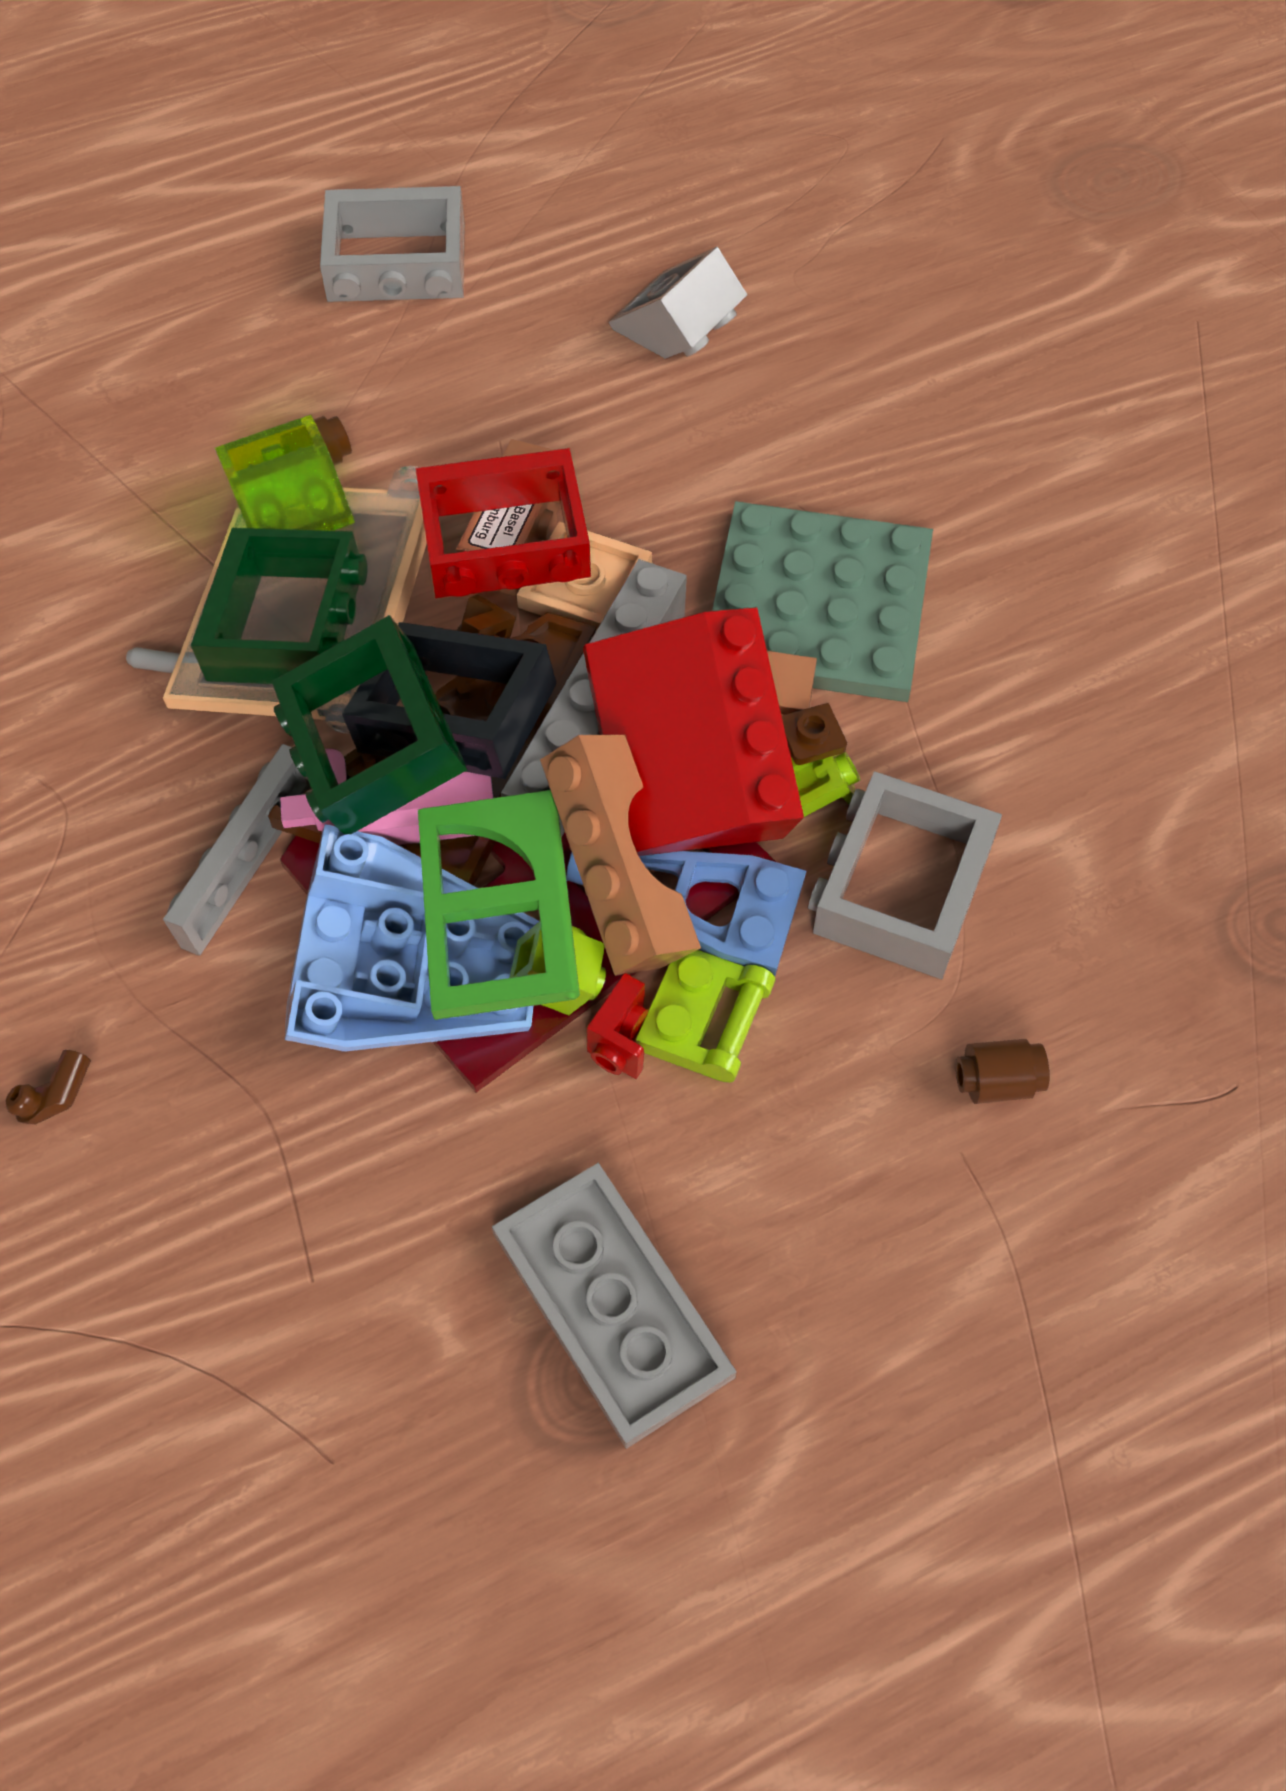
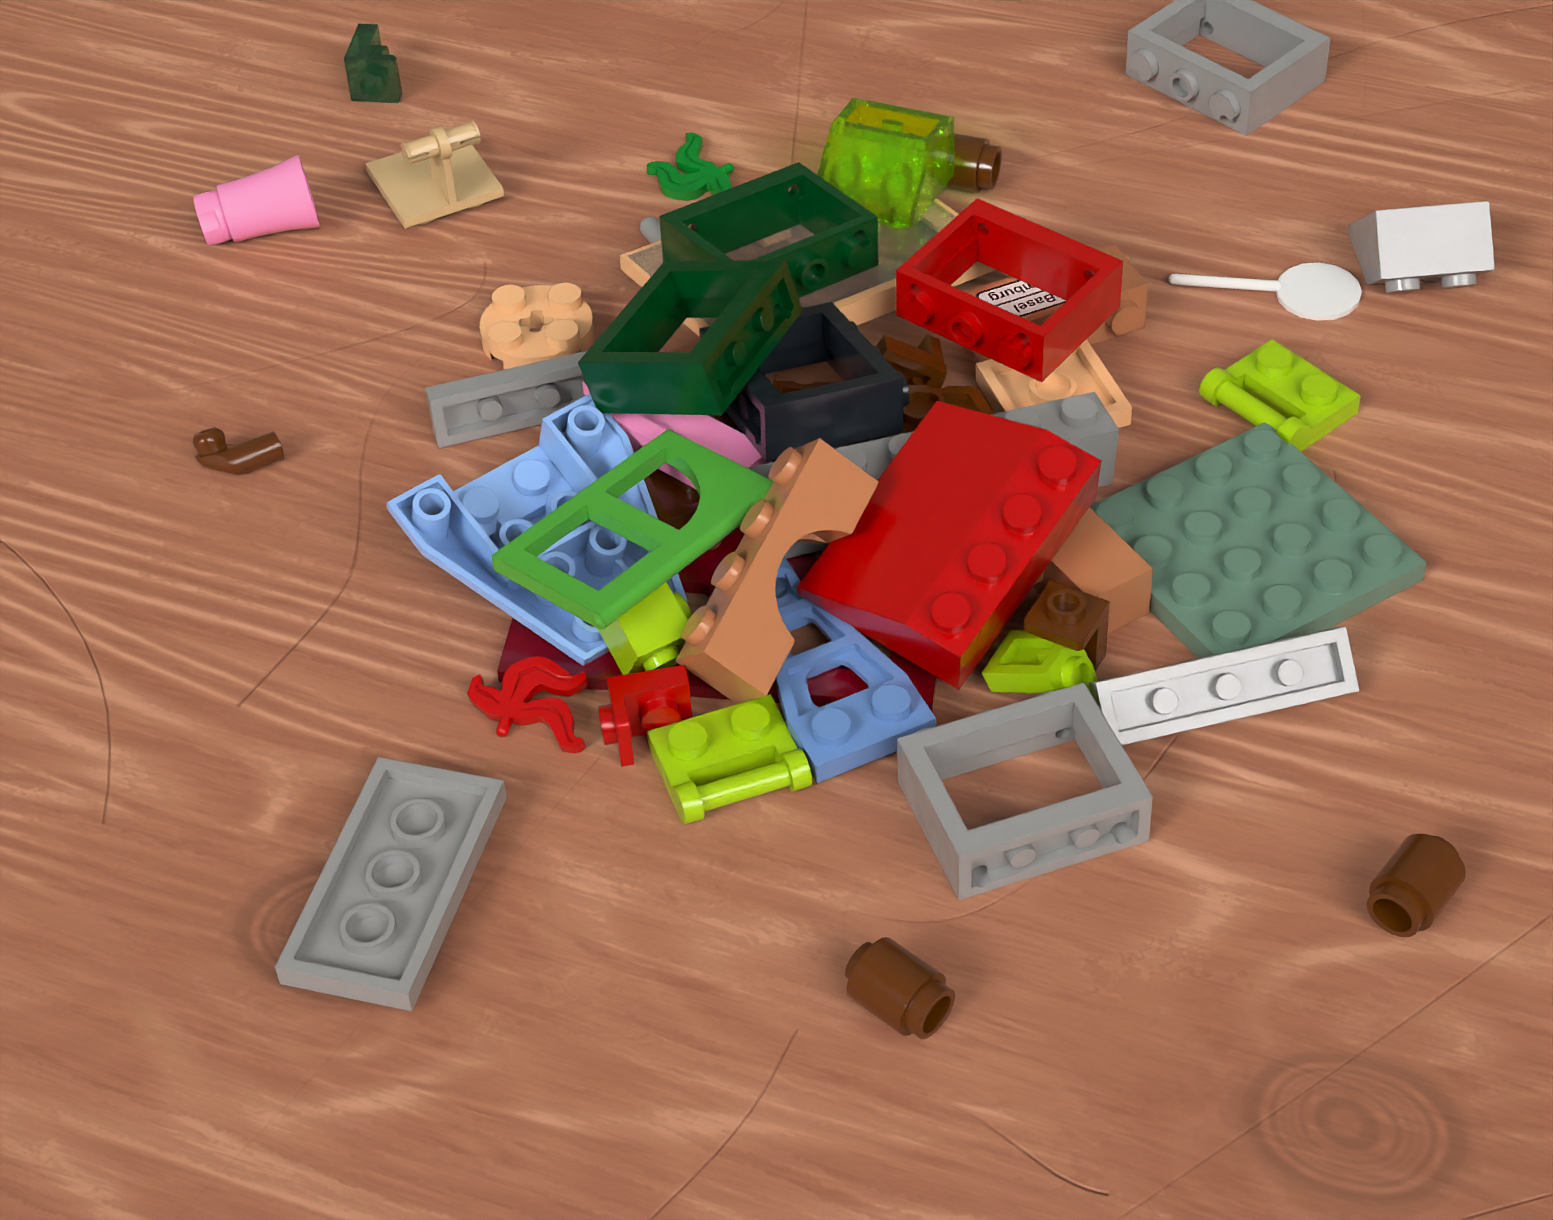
camera: 50 degrees right, 15 degrees down
none -> red piece [467,656,589,754]
none -> light nougat plate [480,282,595,370]
none -> green piece [647,132,734,201]
none -> plate [1089,627,1360,745]
none -> white piece [1168,262,1362,321]
none -> lime plate [1199,339,1361,452]
none -> reddish brown brick [1367,833,1466,937]

